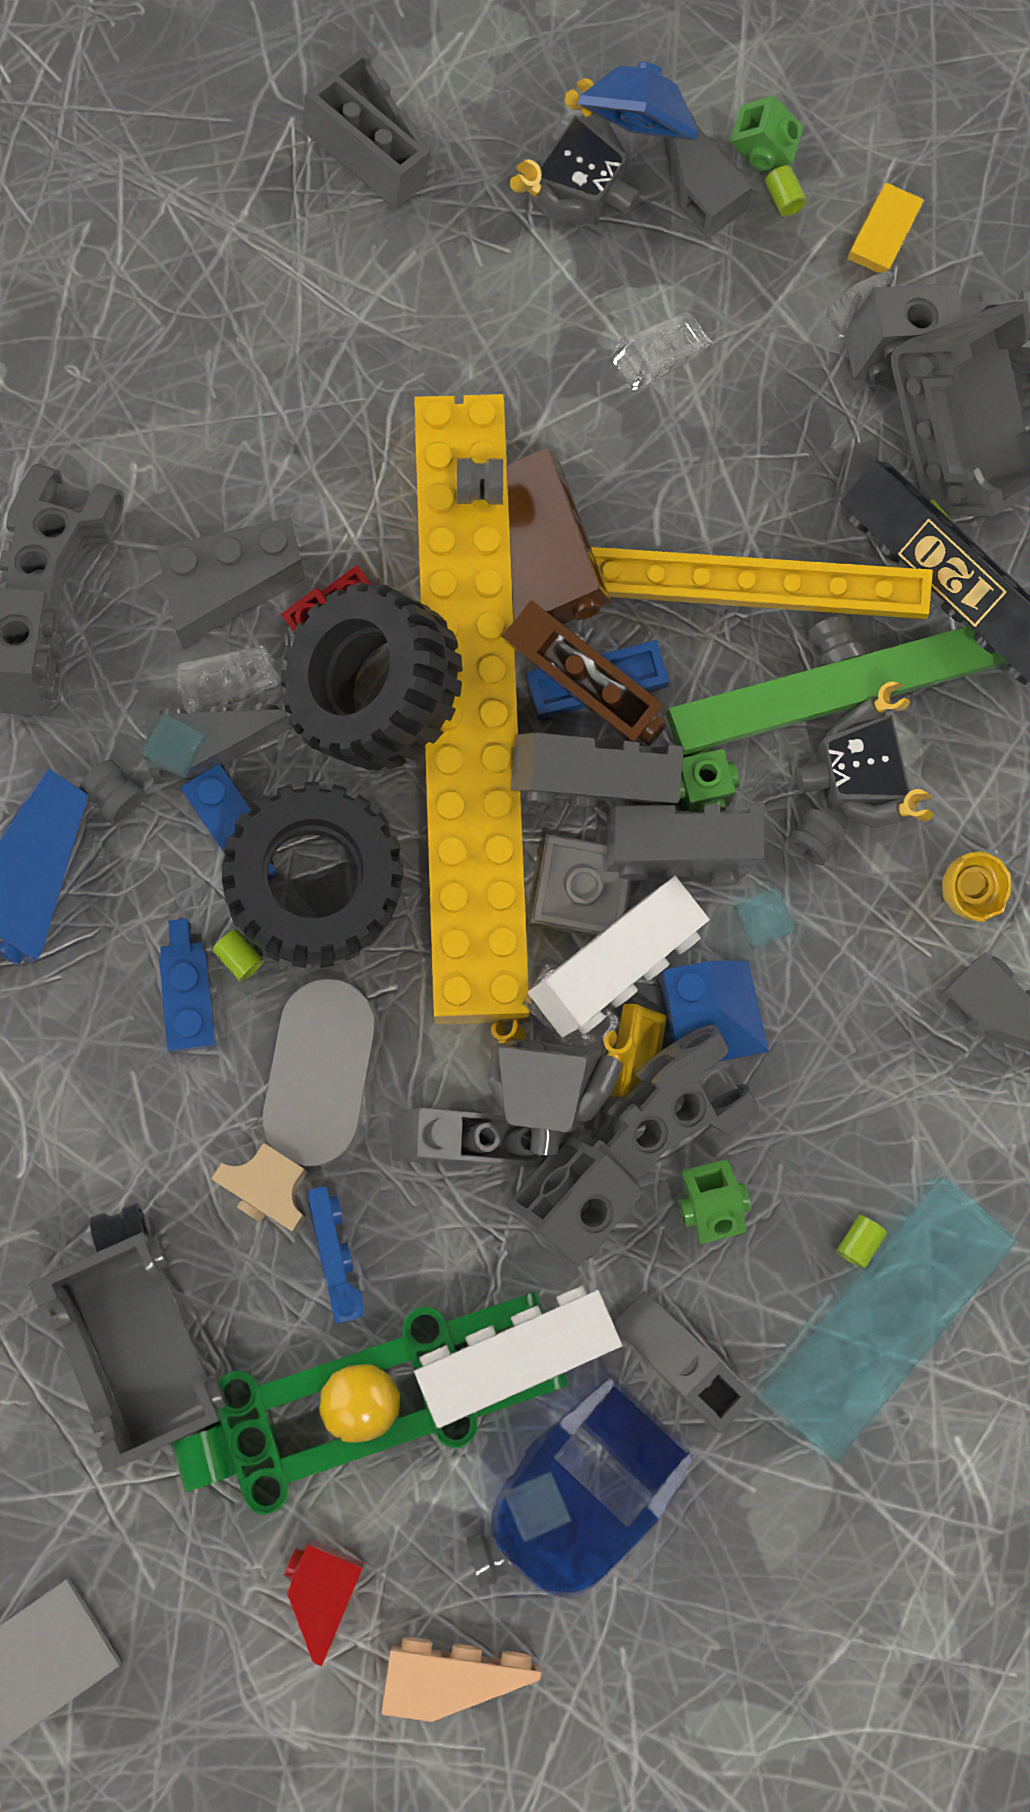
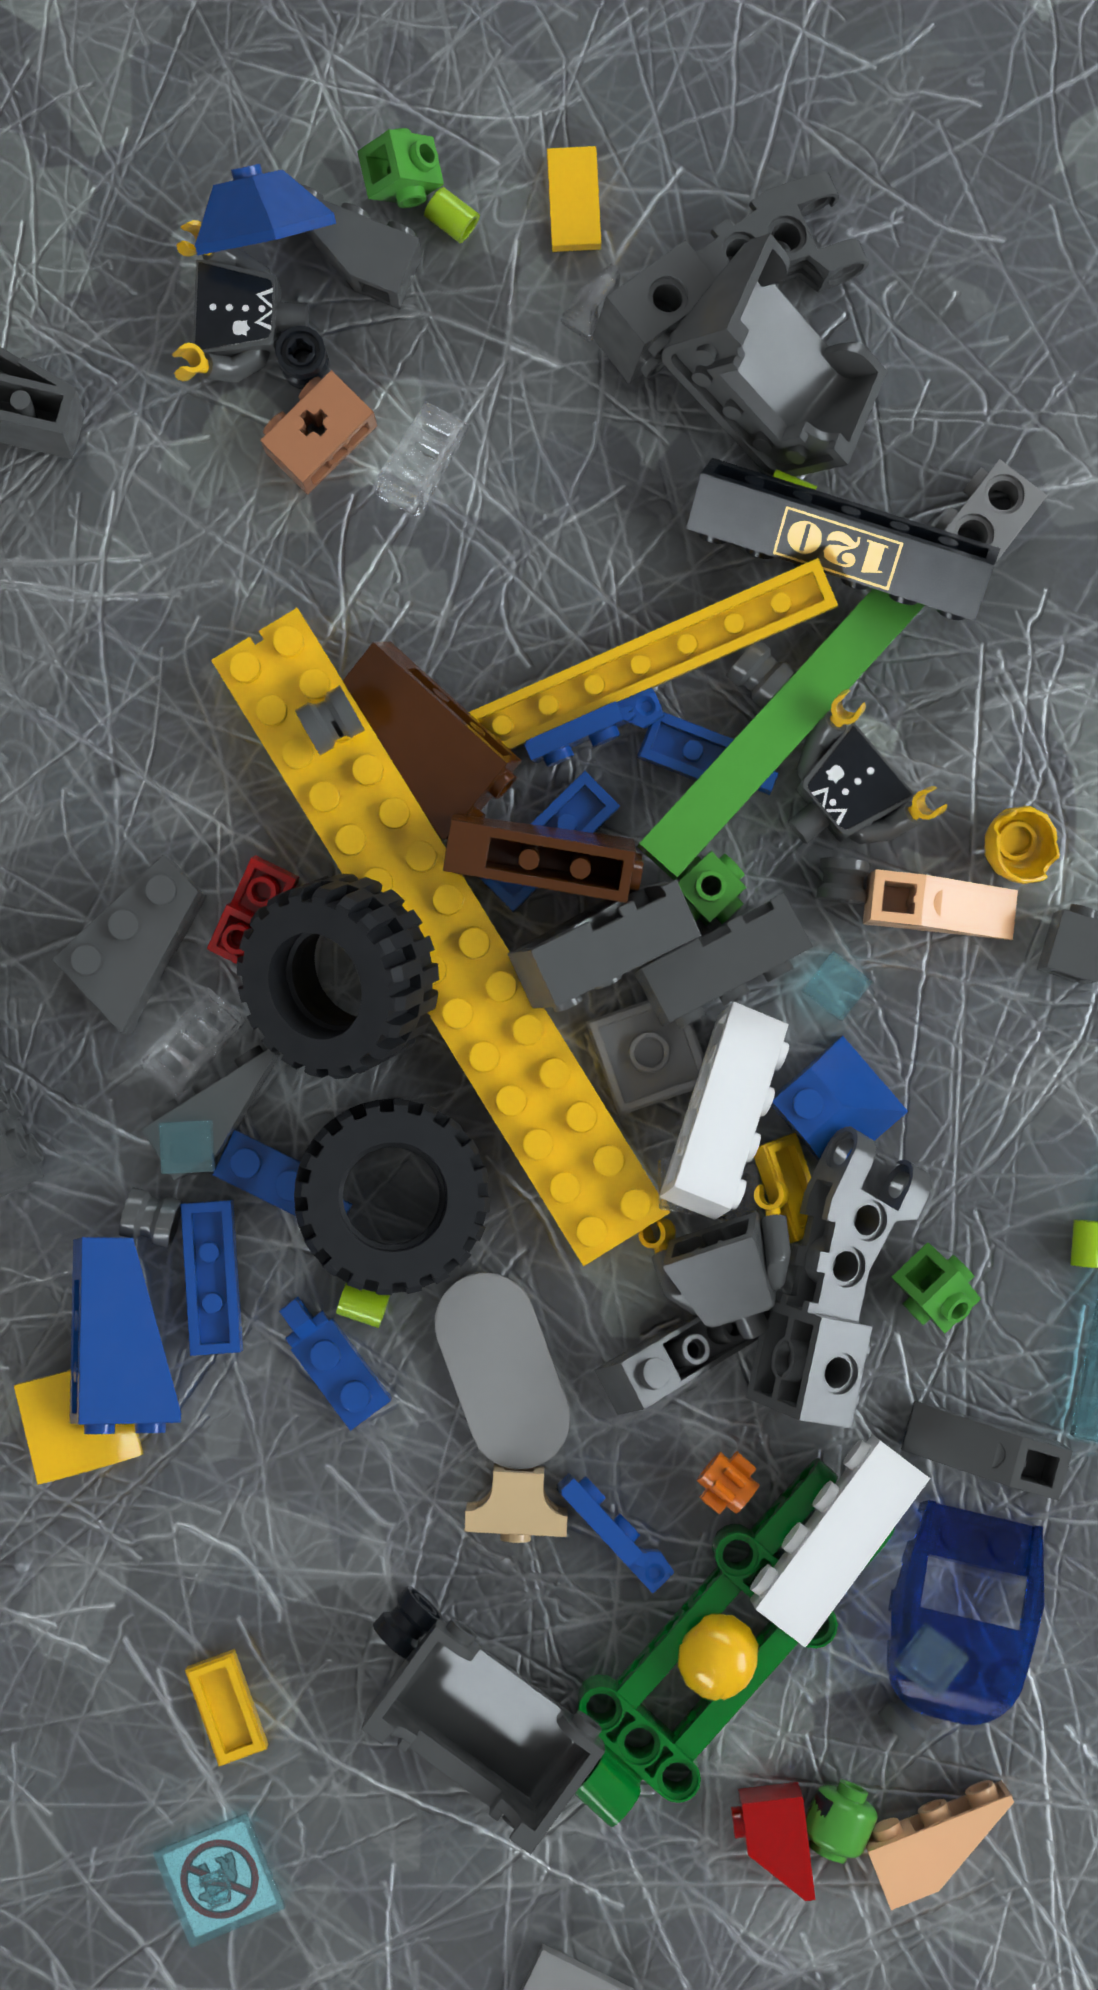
camera: 20 degrees left, 10 degrees up
none -> blue plate [180,1200,243,1356]
none -> nougat brick [260,370,377,495]
none -> black wheel [275,326,330,389]
none -> blue hinge [524,687,664,767]
none -> blue hinge [637,712,779,795]
none -> orange gear [696,1451,760,1515]
none -> bright green head [805,1779,878,1864]
none -> light nougat slope [863,869,1018,940]

